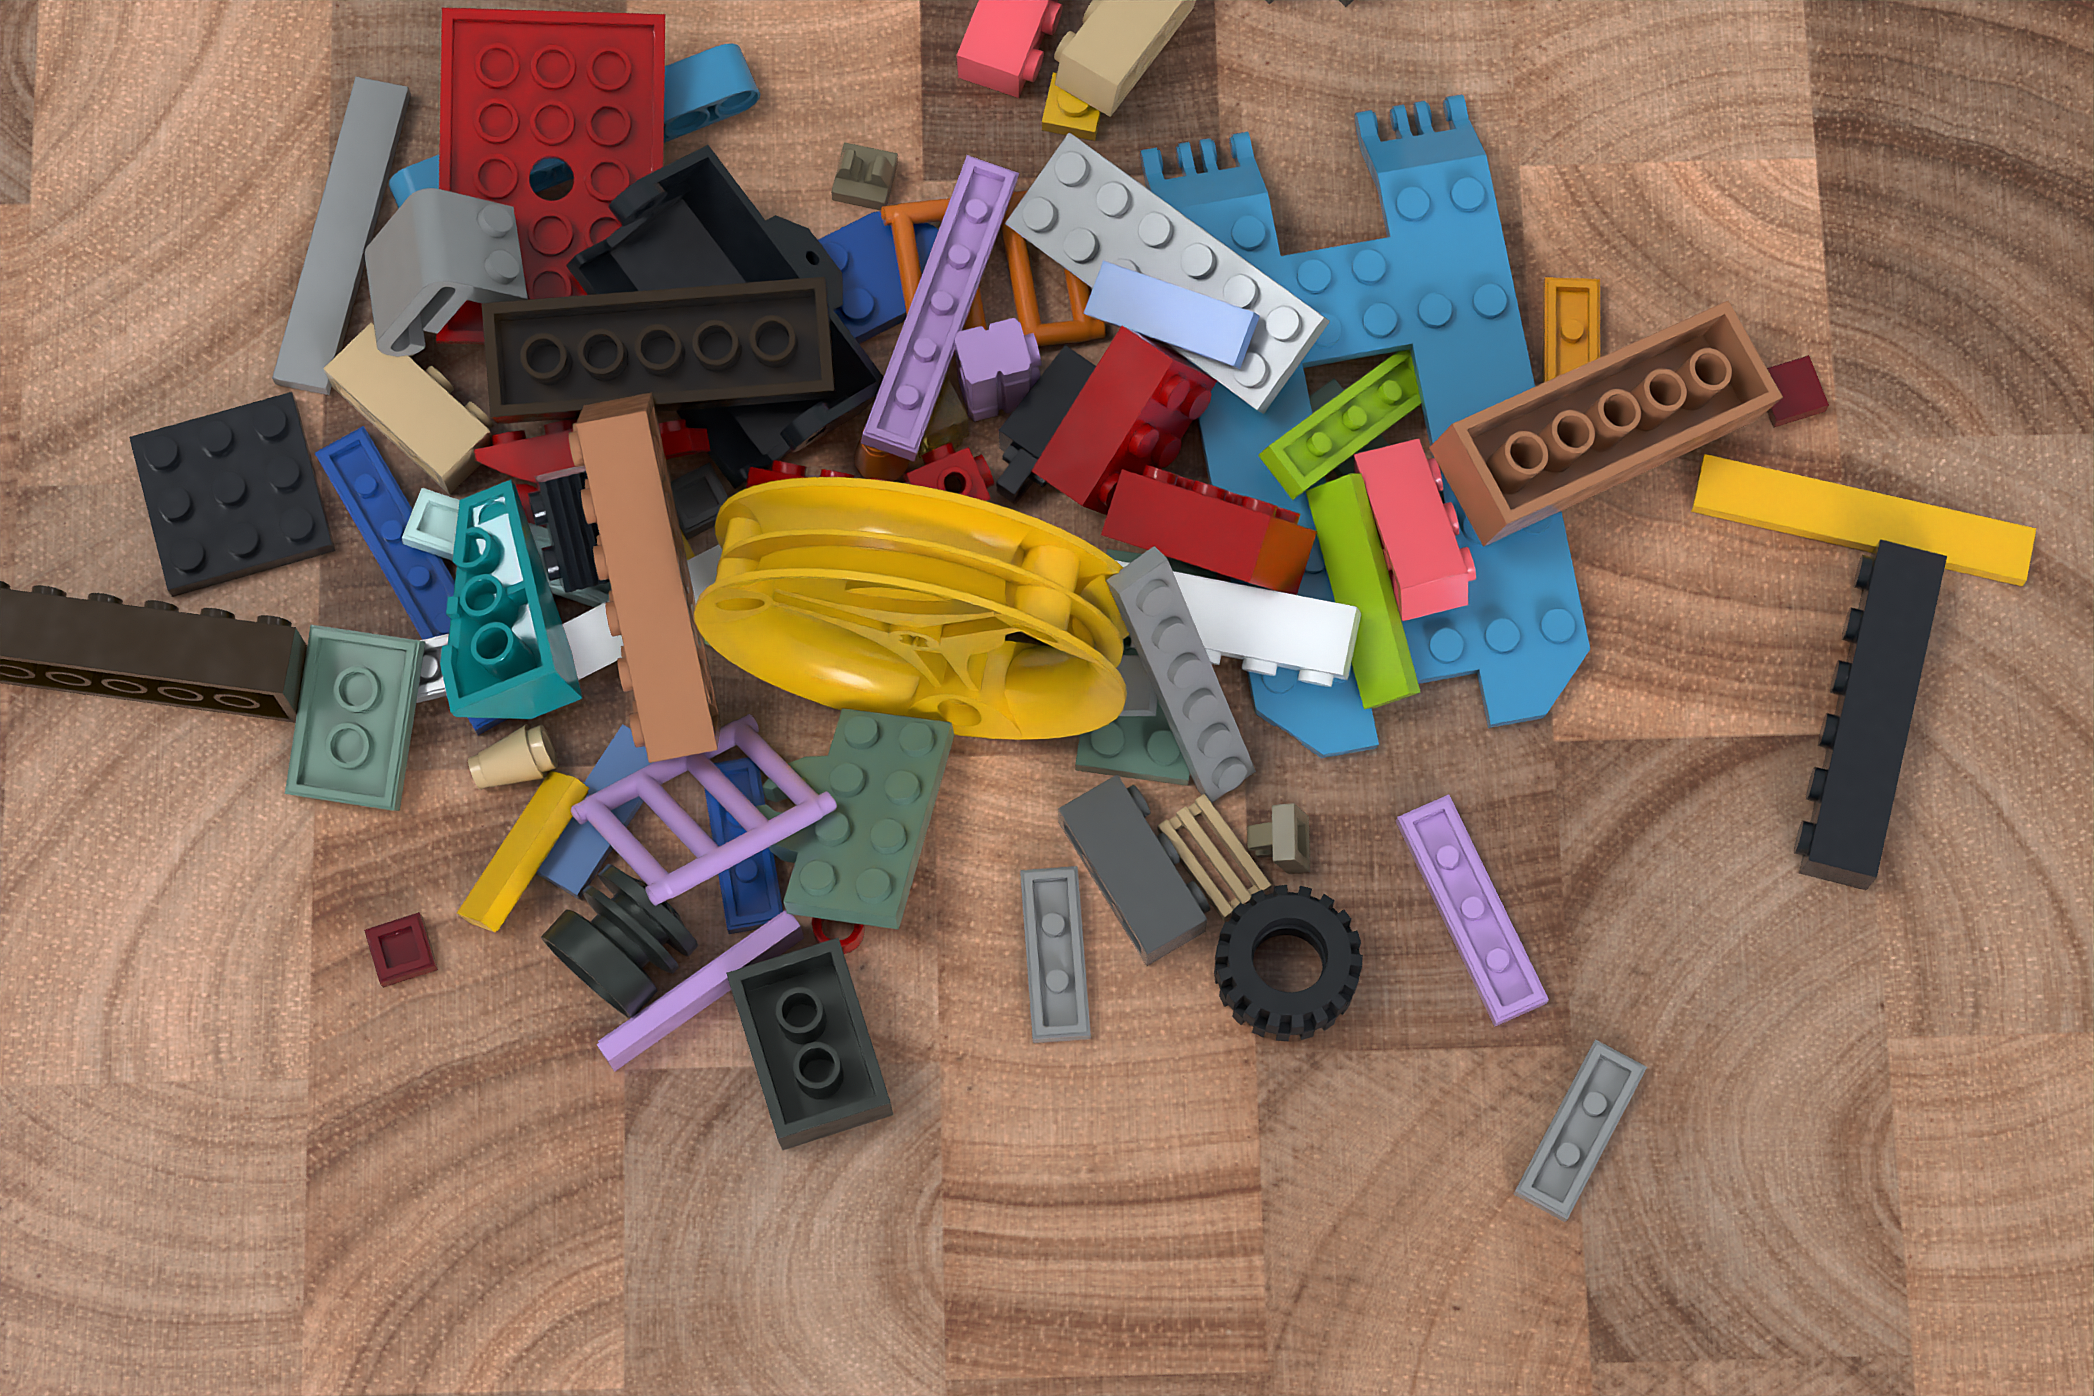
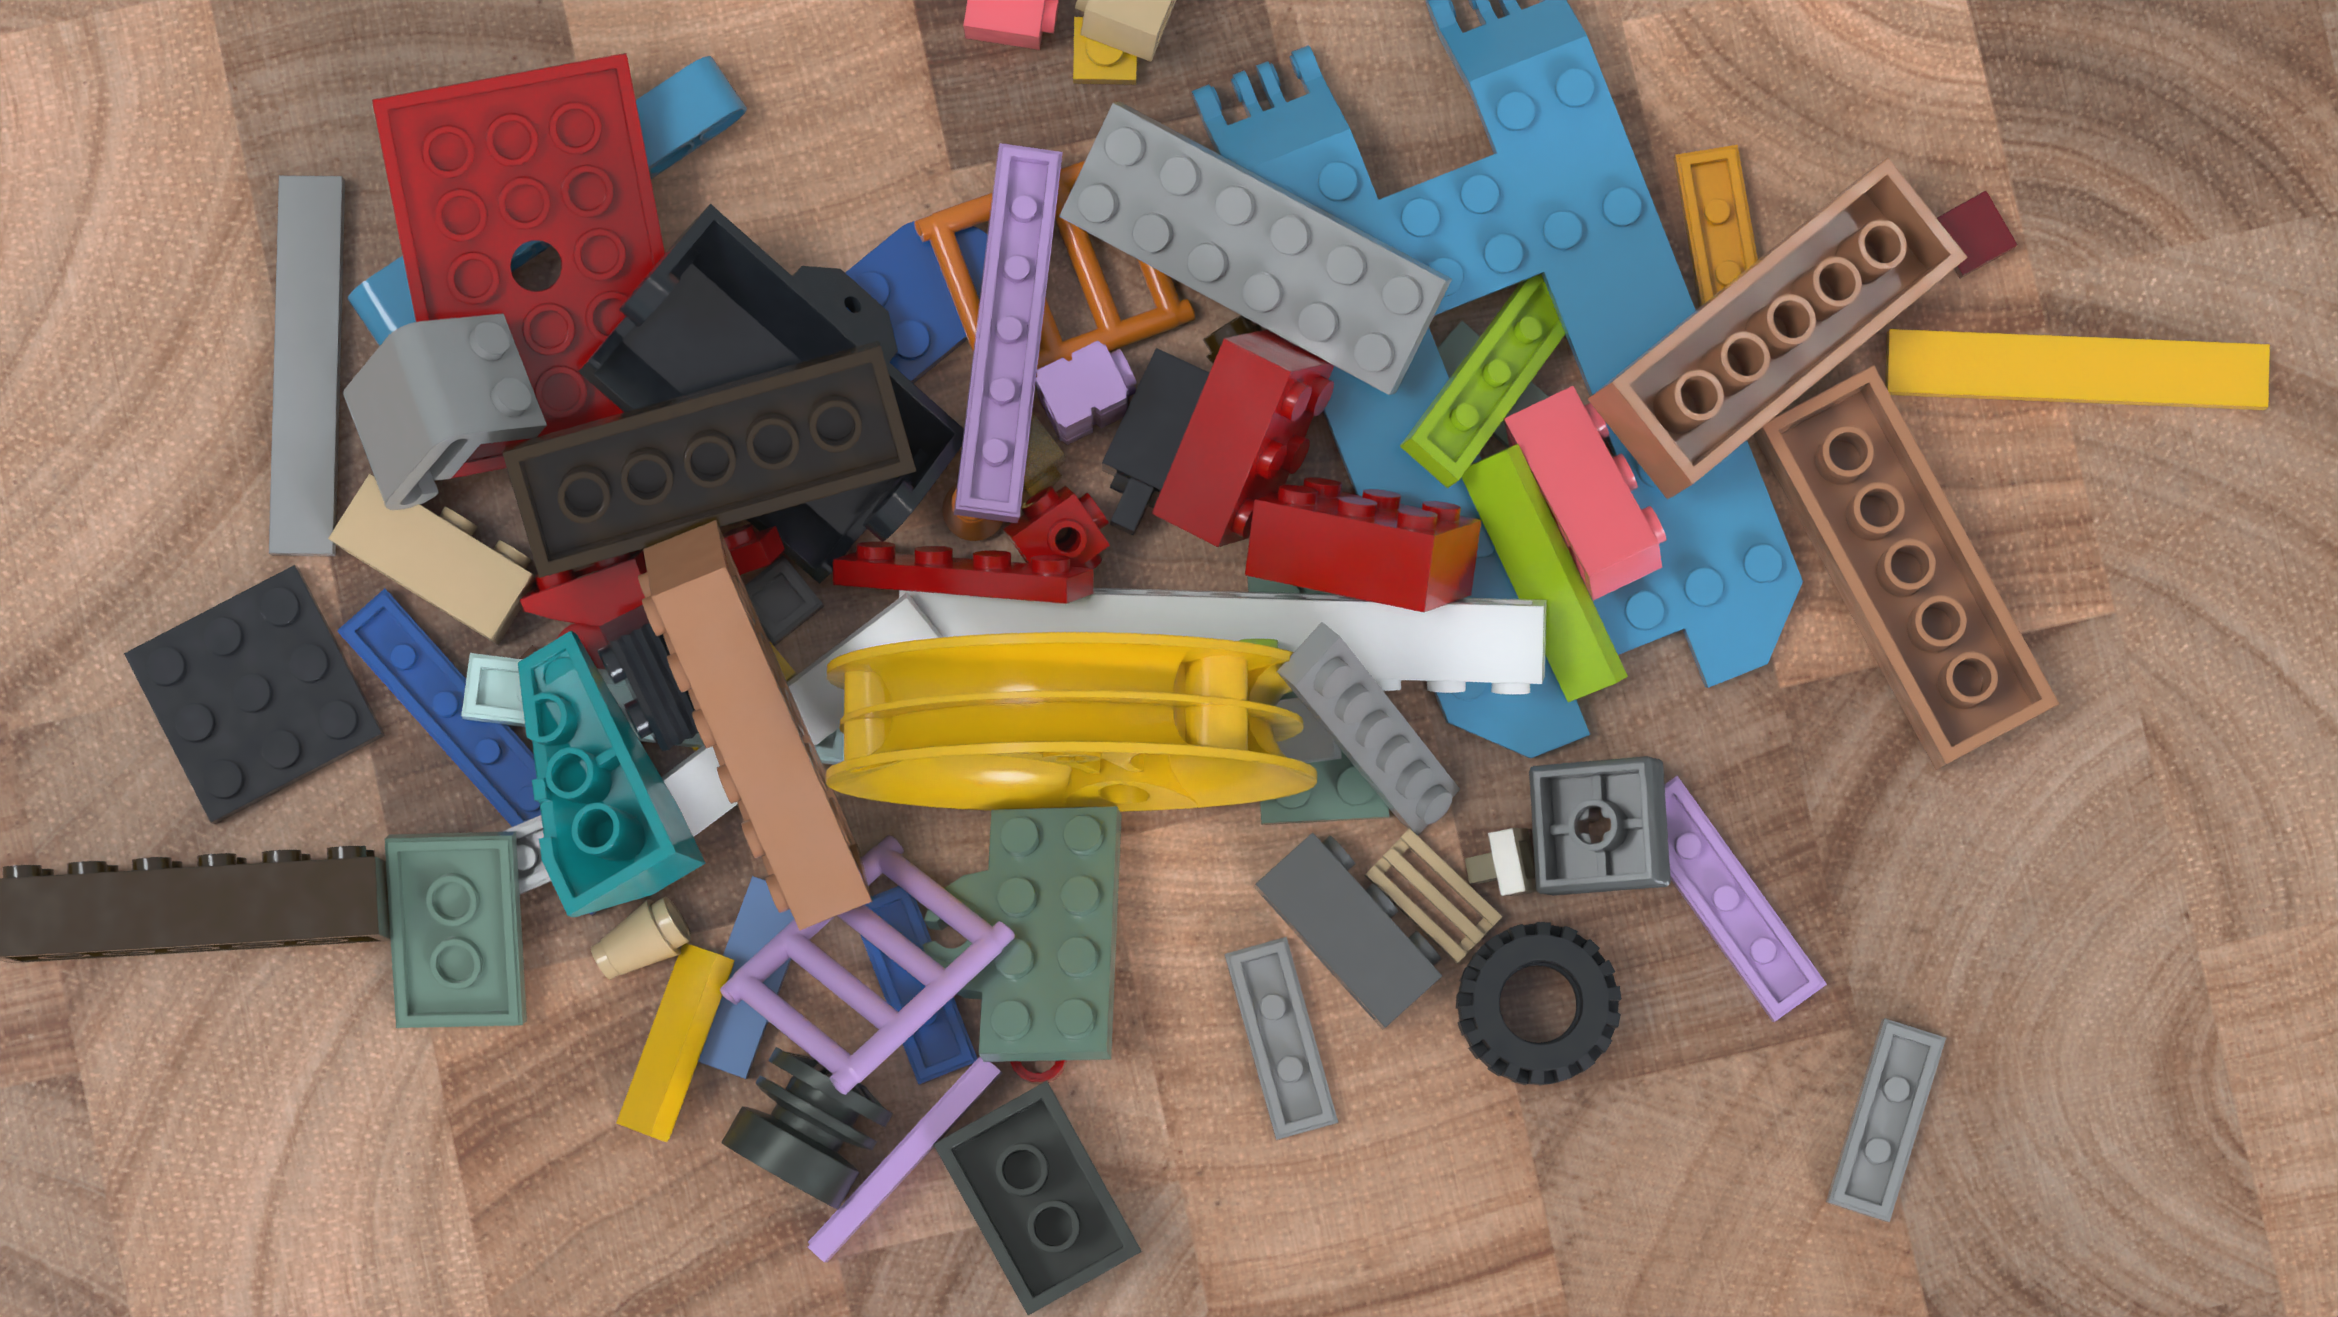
camera: 15 degrees left, 10 degrees up
dark red tile [364,912,438,988] -> none
dark tan tile [831,142,898,210] -> none
tile [1083,260,1260,369] -> none
black brick [1794,539,1947,890] -> none
none -> dark grey brick [1529,756,1671,896]
none -> nougat brick [1753,365,2059,770]

